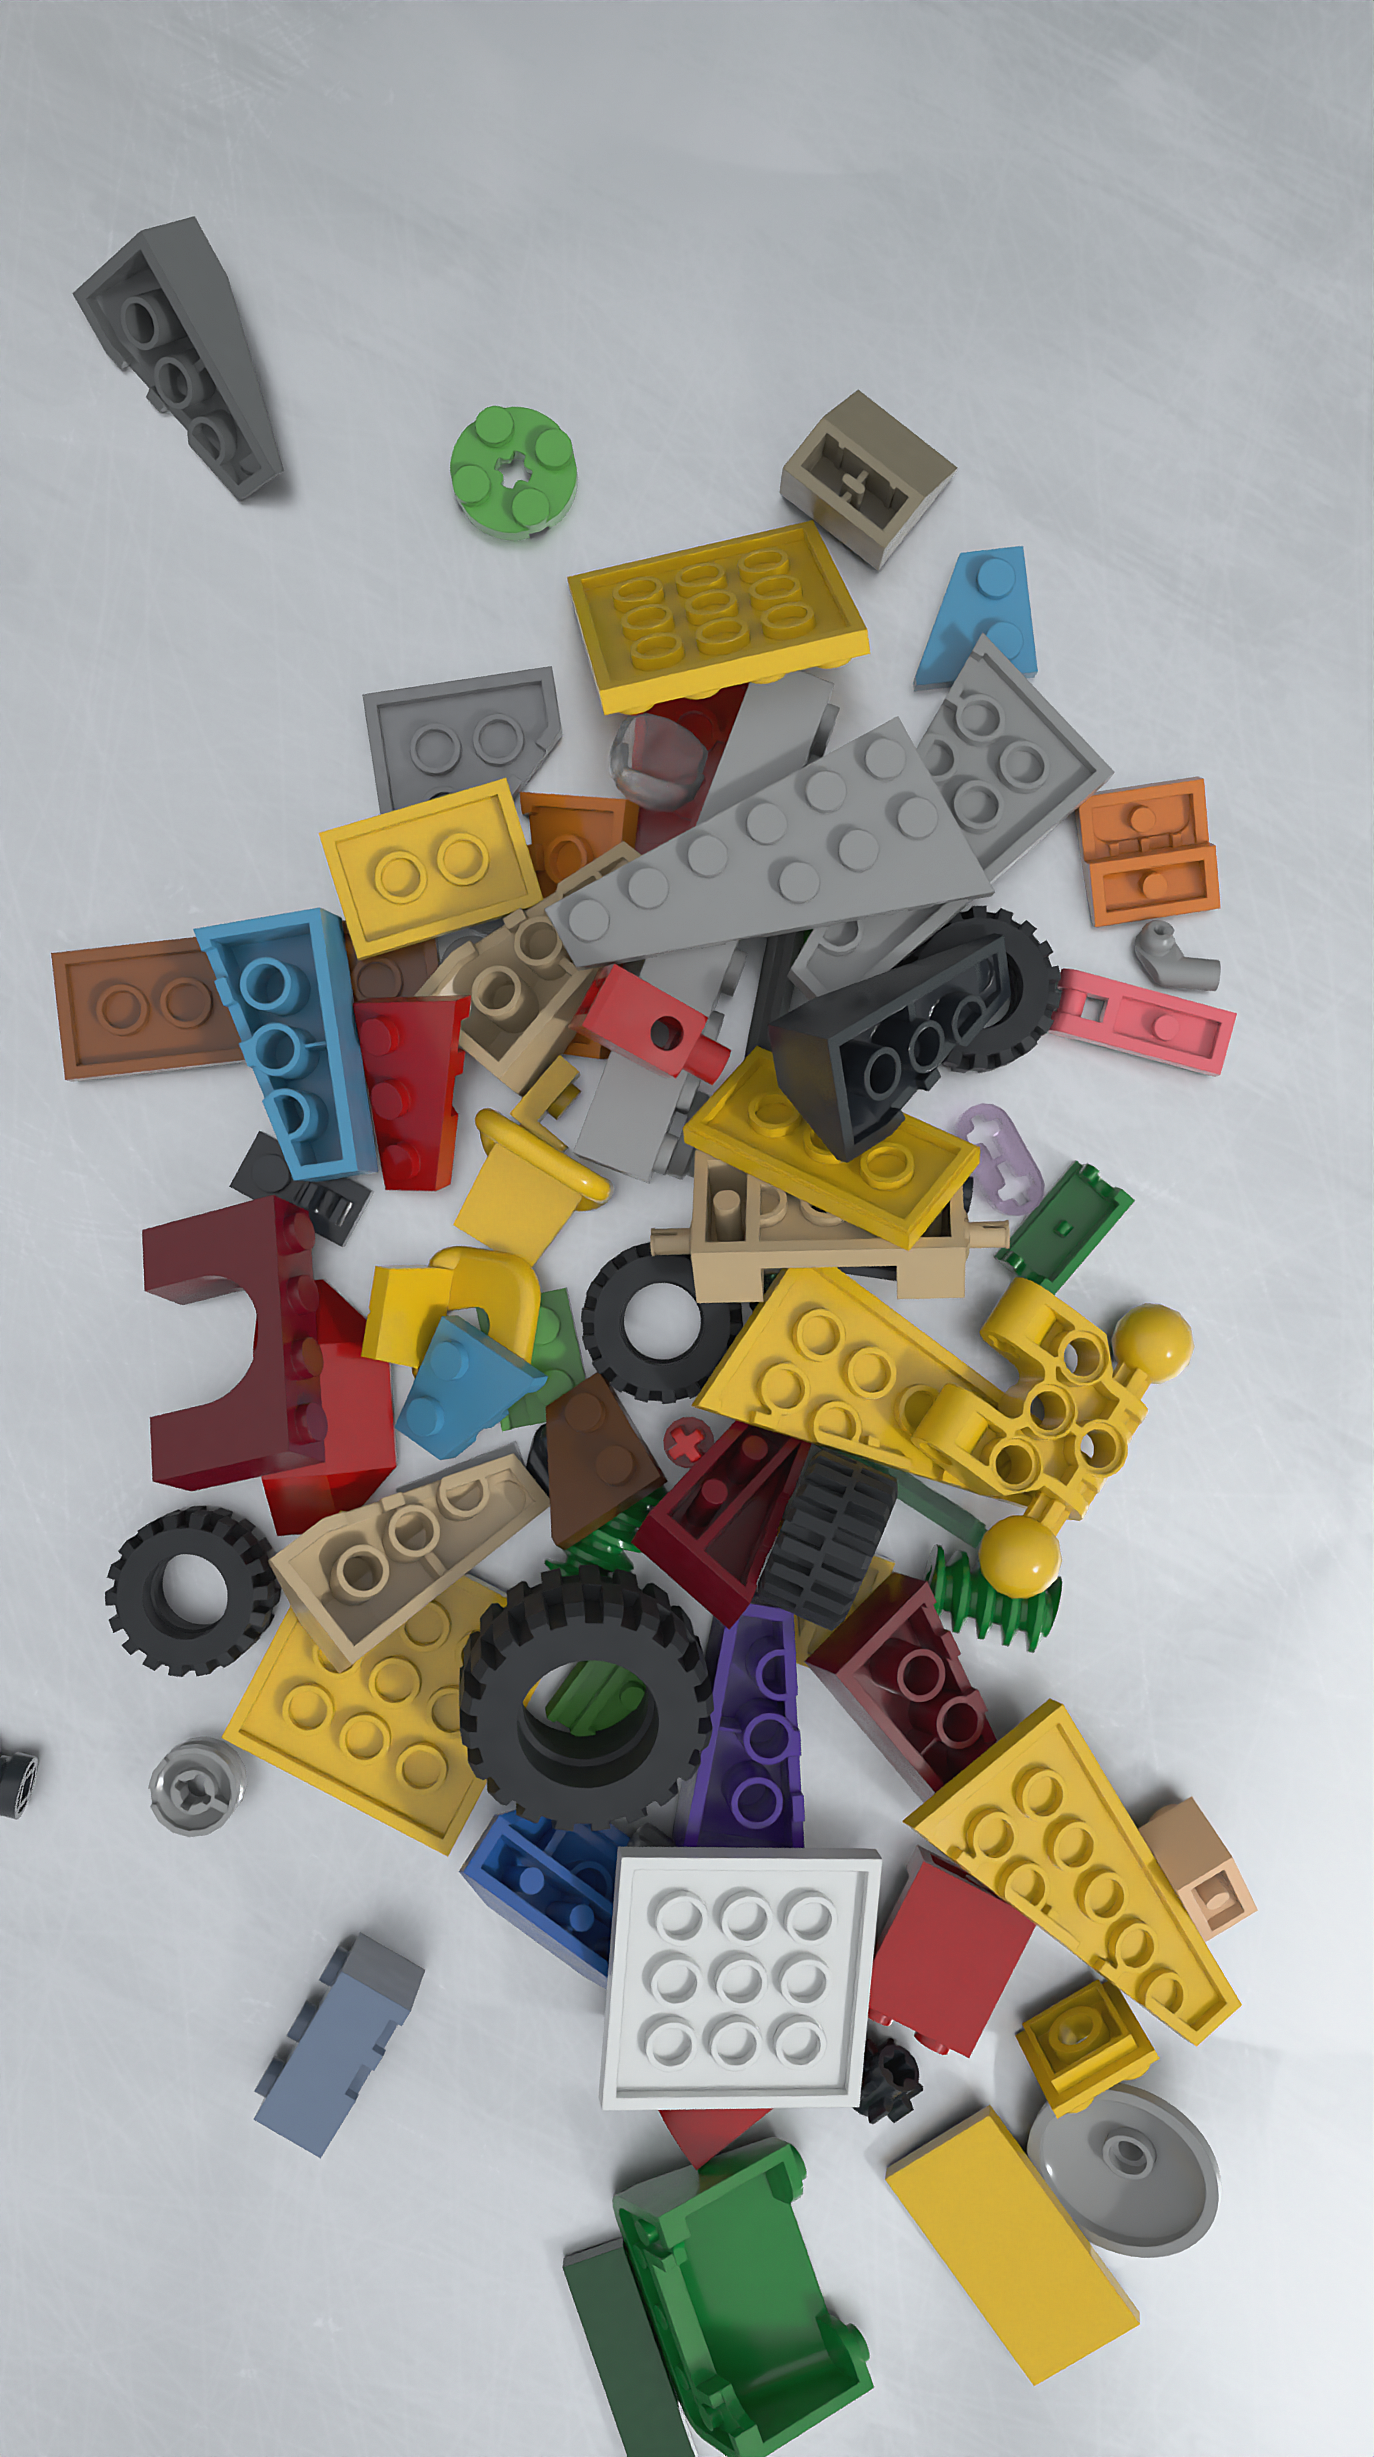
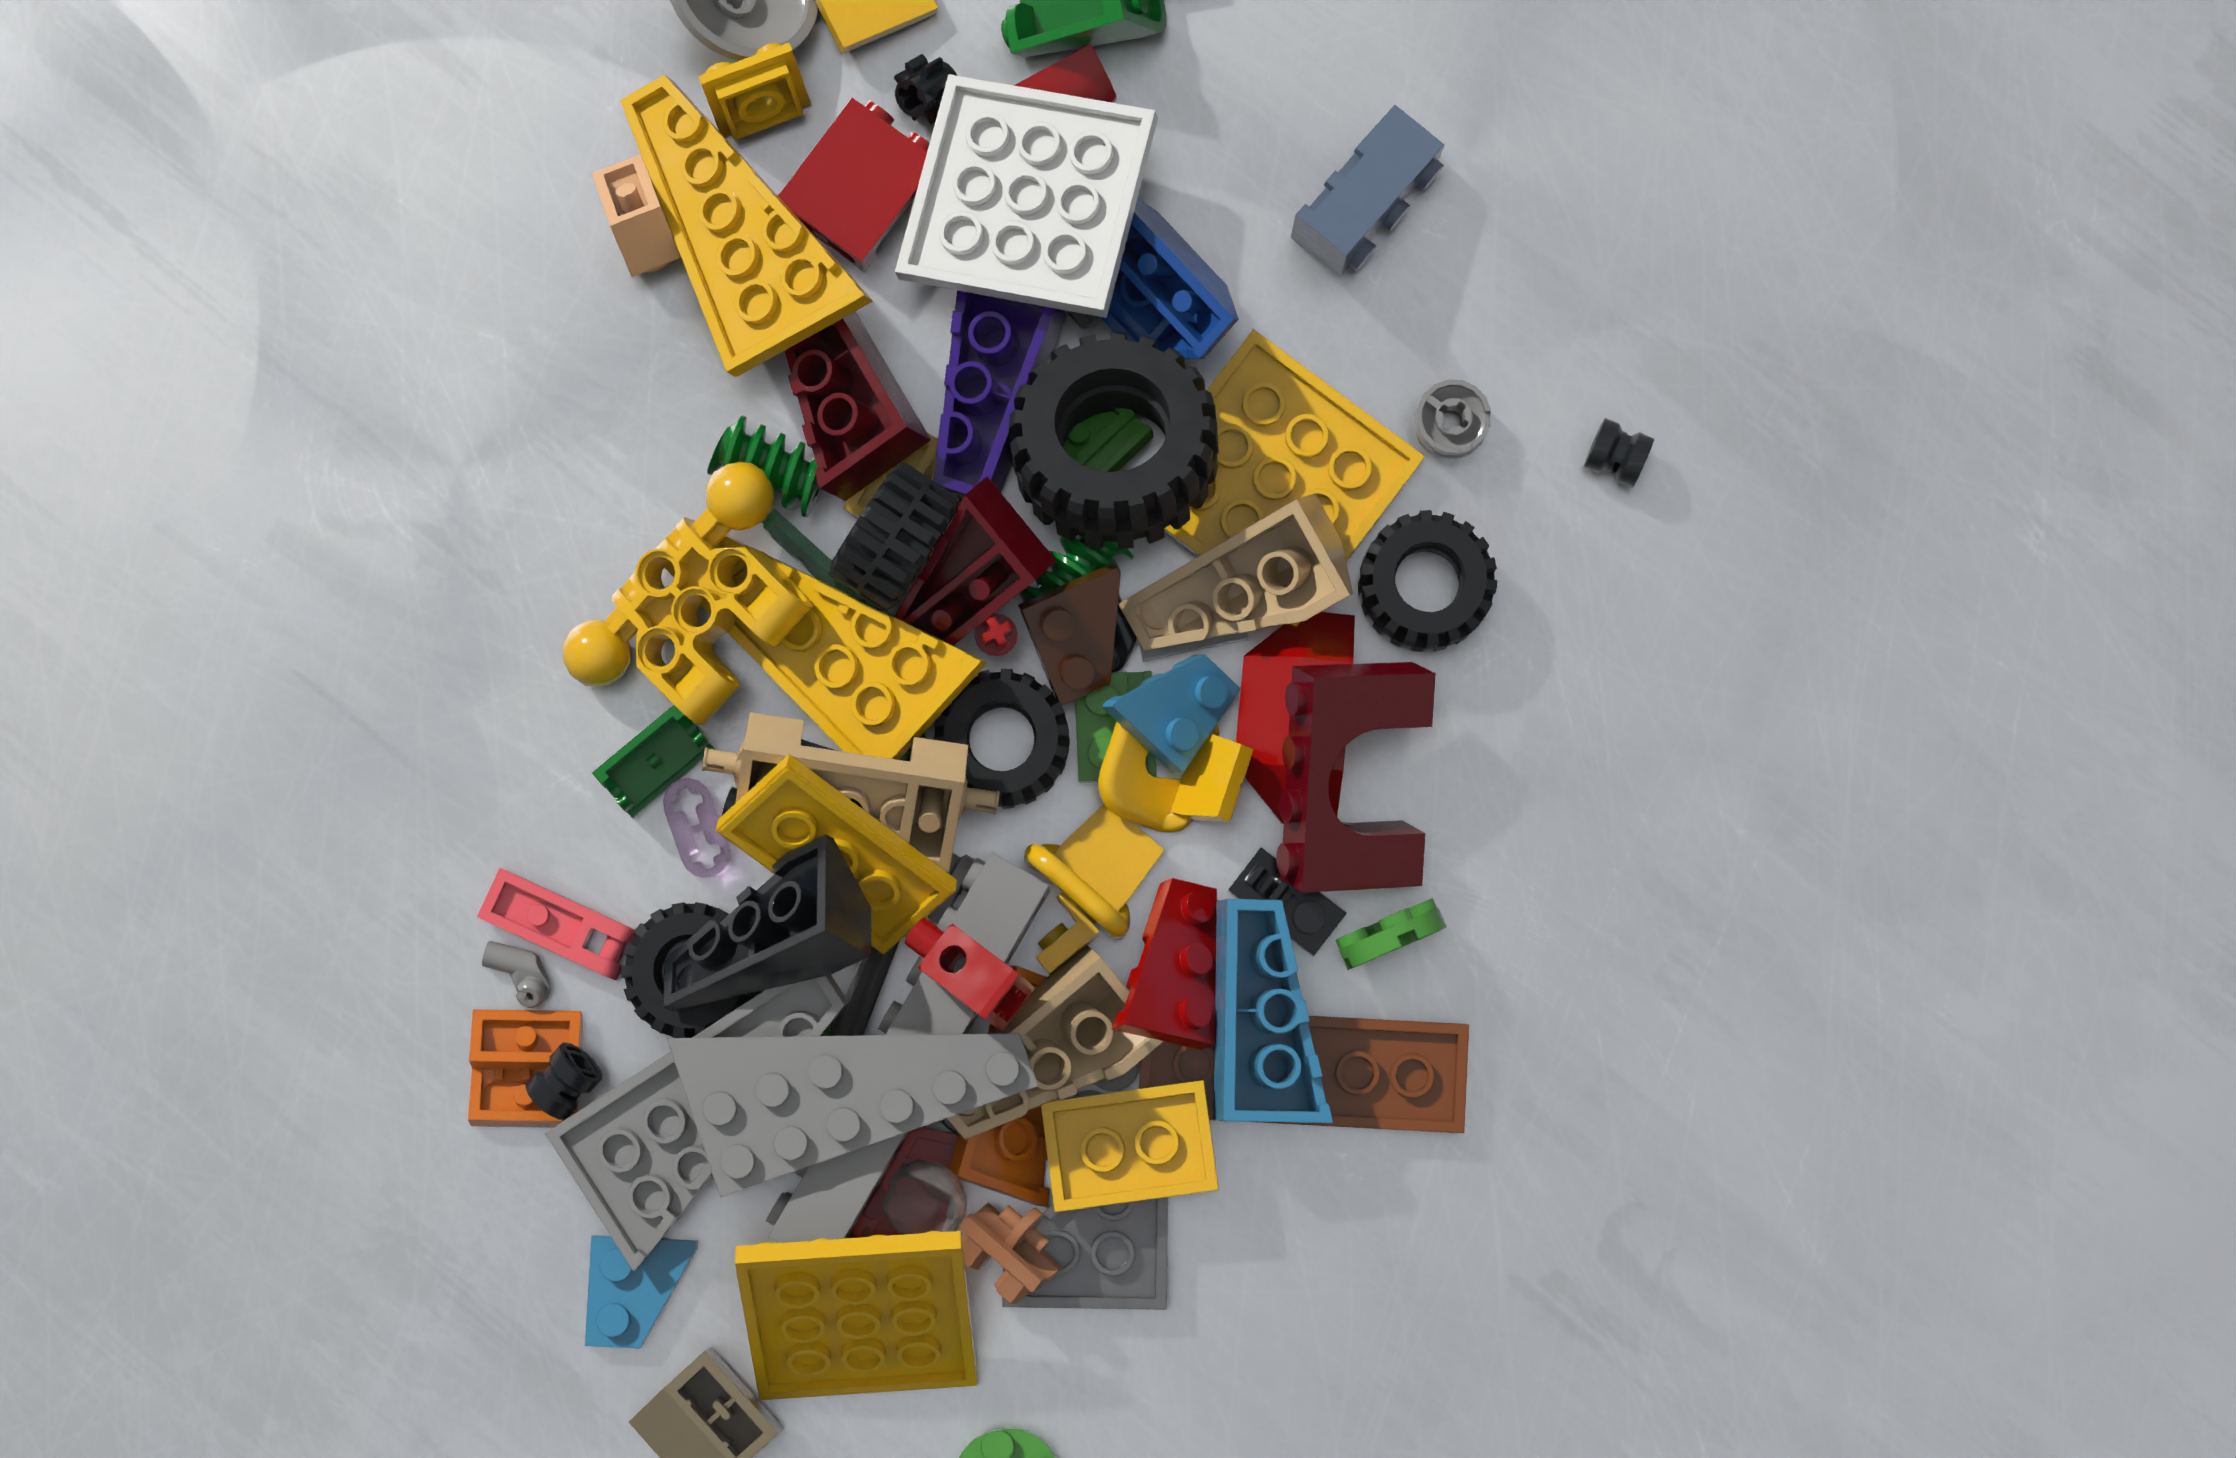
camera: 170 degrees left, 5 degrees down
none -> black wheel [526,1042,602,1120]
none -> nougat hips [958,1203,1062,1305]
none -> bright green plate [1335,898,1447,971]

